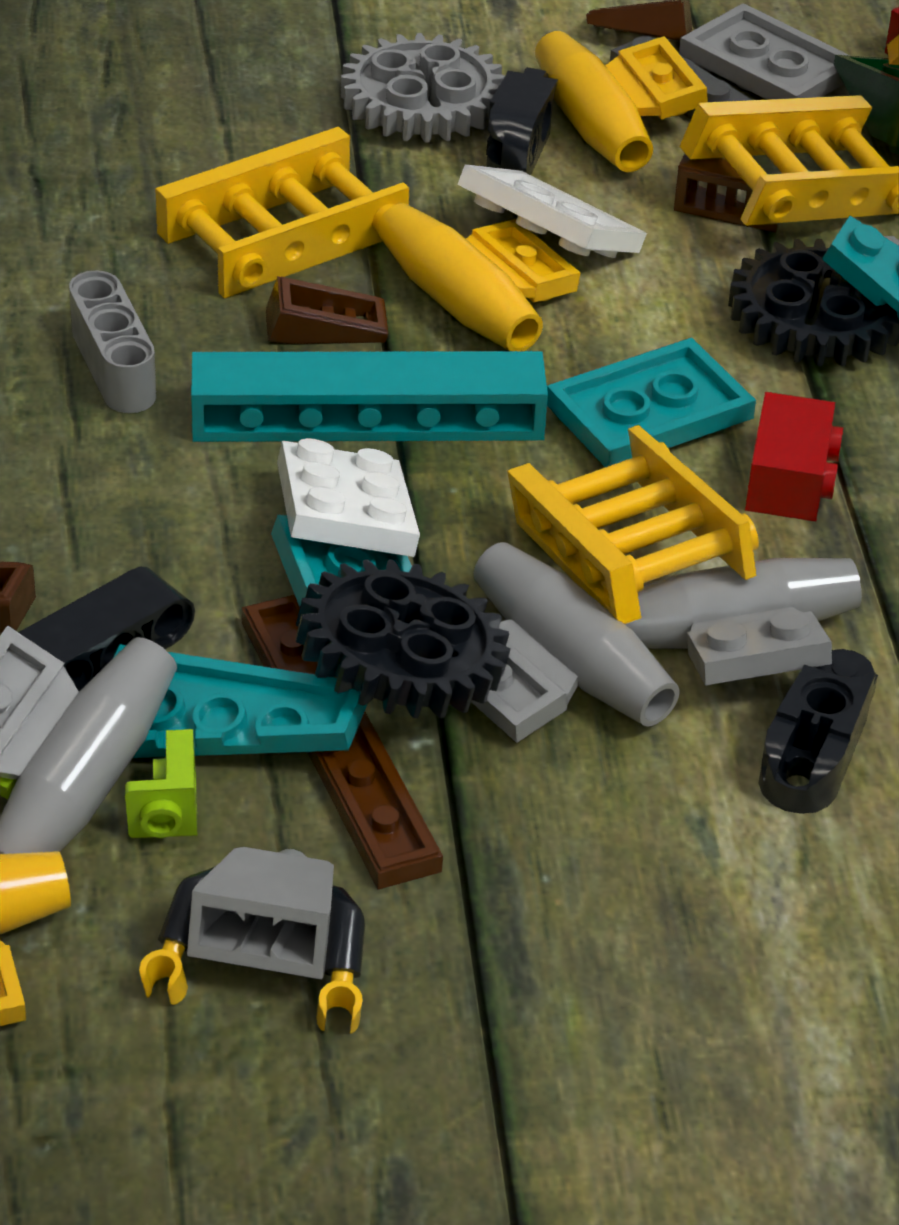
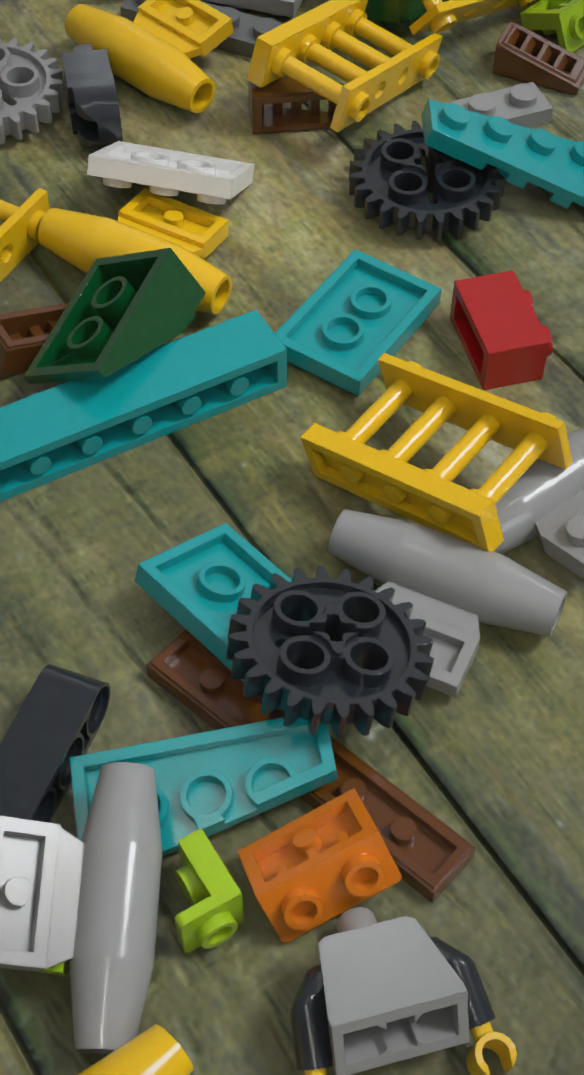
camera: 25 degrees left, 10 degrees up
white plate [277,438,420,557] -> none
none -> dark green slope [23,248,206,384]
none -> orange bracket [237,788,402,943]

